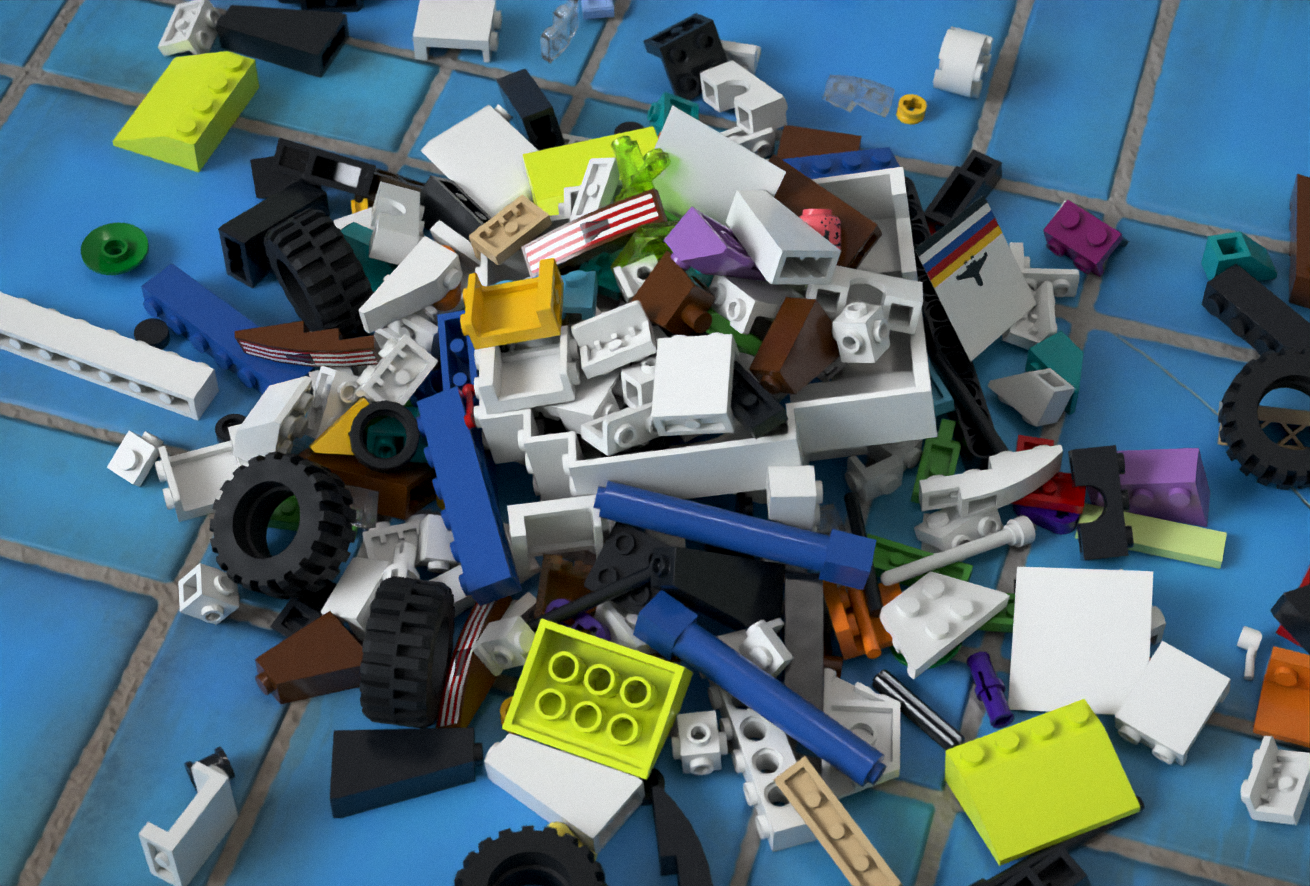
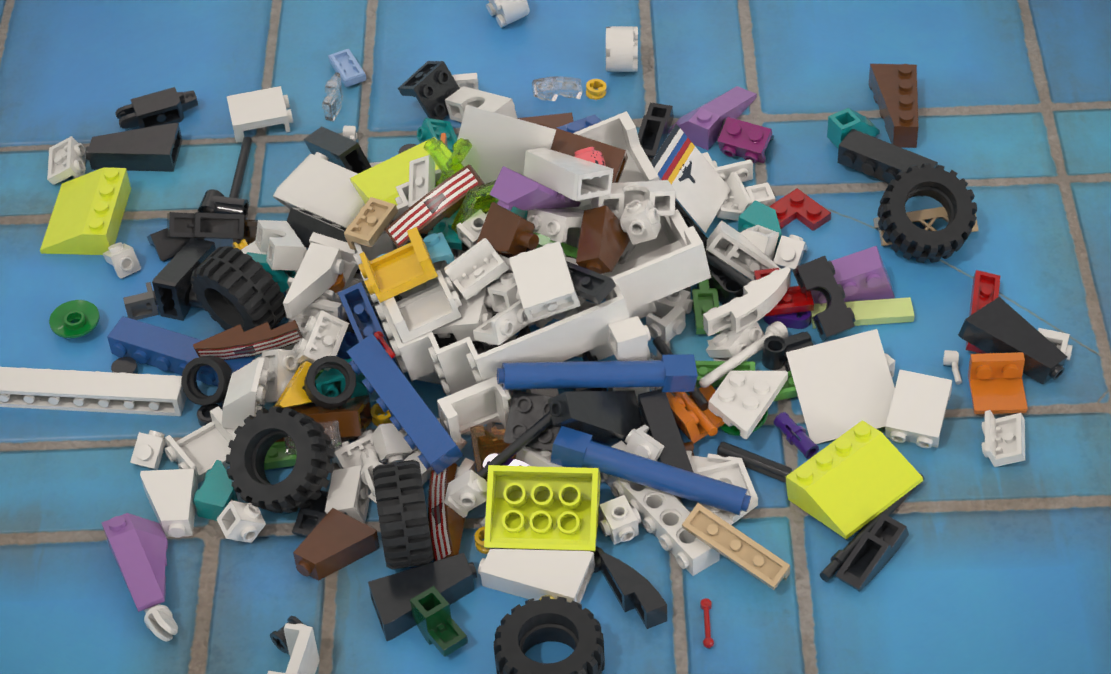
camera: 15 degrees left, 5 degrees down
none -> medium lavender wedge [102,513,168,612]
none -> white bracket [103,242,141,278]
none -> dark grey bracket [123,282,159,320]
none -> white slope [140,469,198,538]
none -> white arm [144,604,178,642]
none -> black tyre [181,355,232,406]
none -> teal slope [193,460,238,521]
none -> black piece [198,189,249,219]
none -> black bar [229,137,252,198]
none -> white hand [343,125,358,141]
none -> dark green brick [410,586,468,657]
none -> medium lavender wedge [668,86,757,150]
none -> white slope [707,220,781,280]
none -> white plate [745,182,775,206]
none -> black piece [761,332,813,370]
none -> red plate [769,188,831,231]
none -> white bracket [773,235,808,271]

